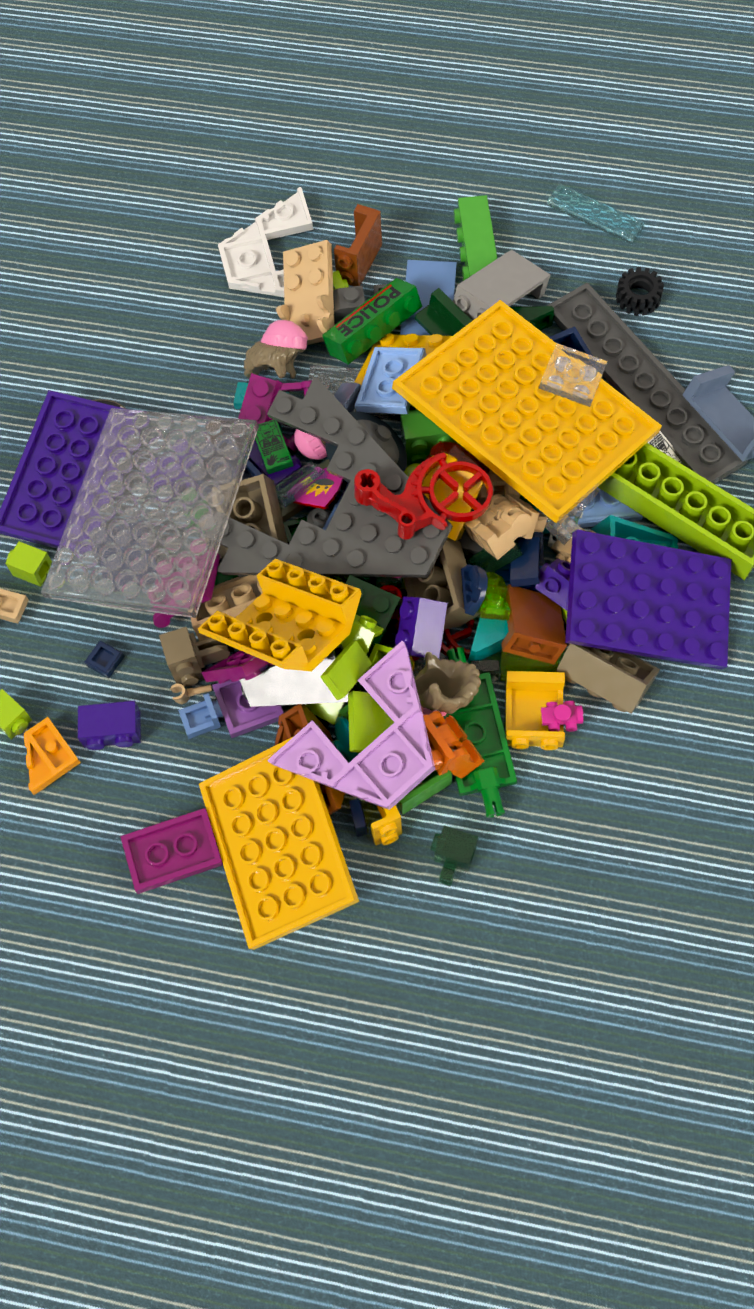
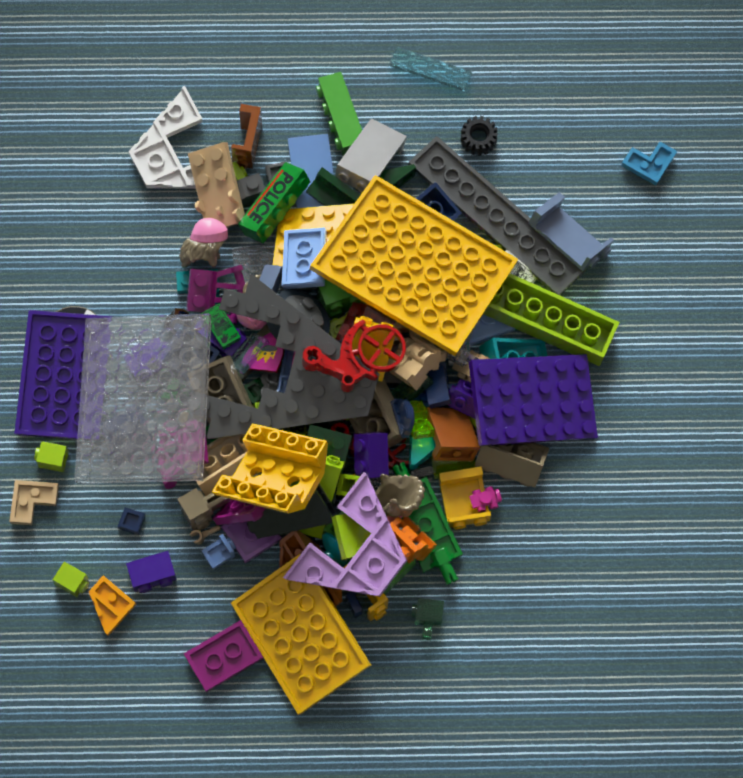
camera: 20 degrees left, 5 degrees up
lime tile [320,641,372,700] -> none
clear plate [539,343,607,407] -> none

